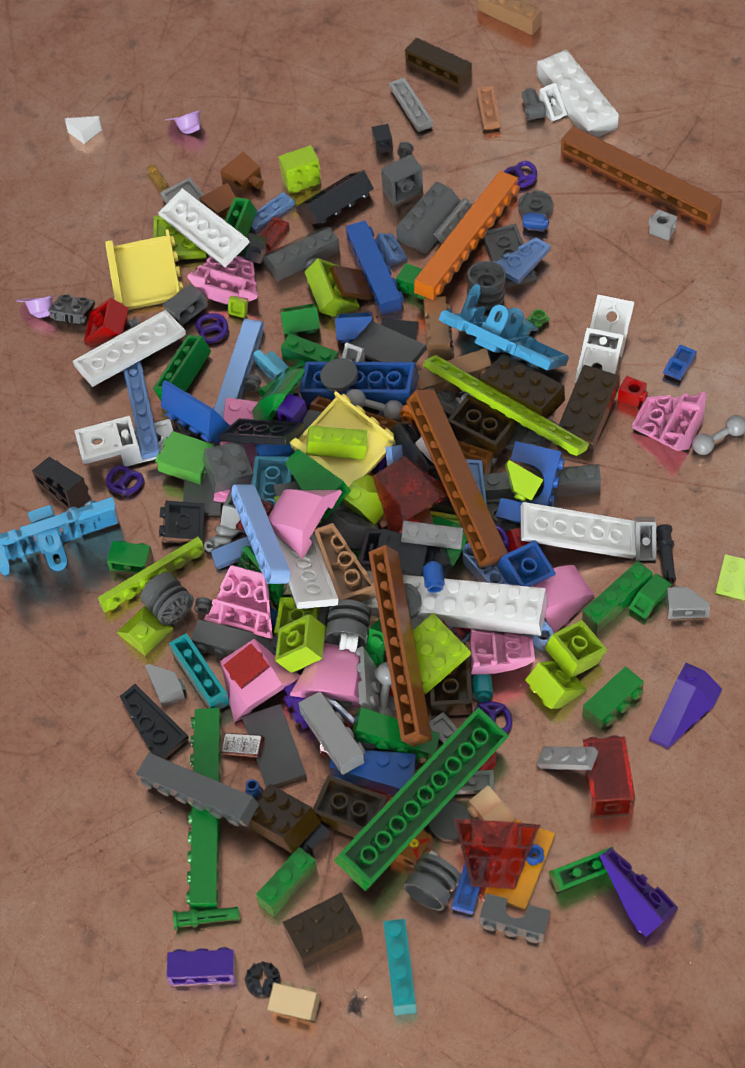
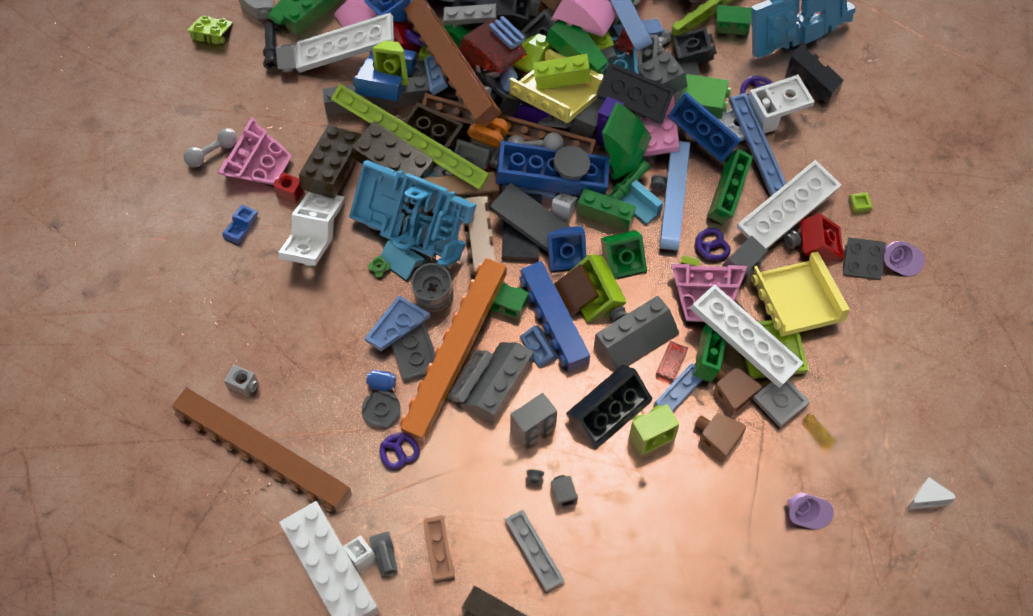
camera: 170 degrees right, 5 degrees up
black brick [243,233,266,263] -> none
none -> medium blue tile [489,16,525,50]
none -> lime tile [849,193,873,213]

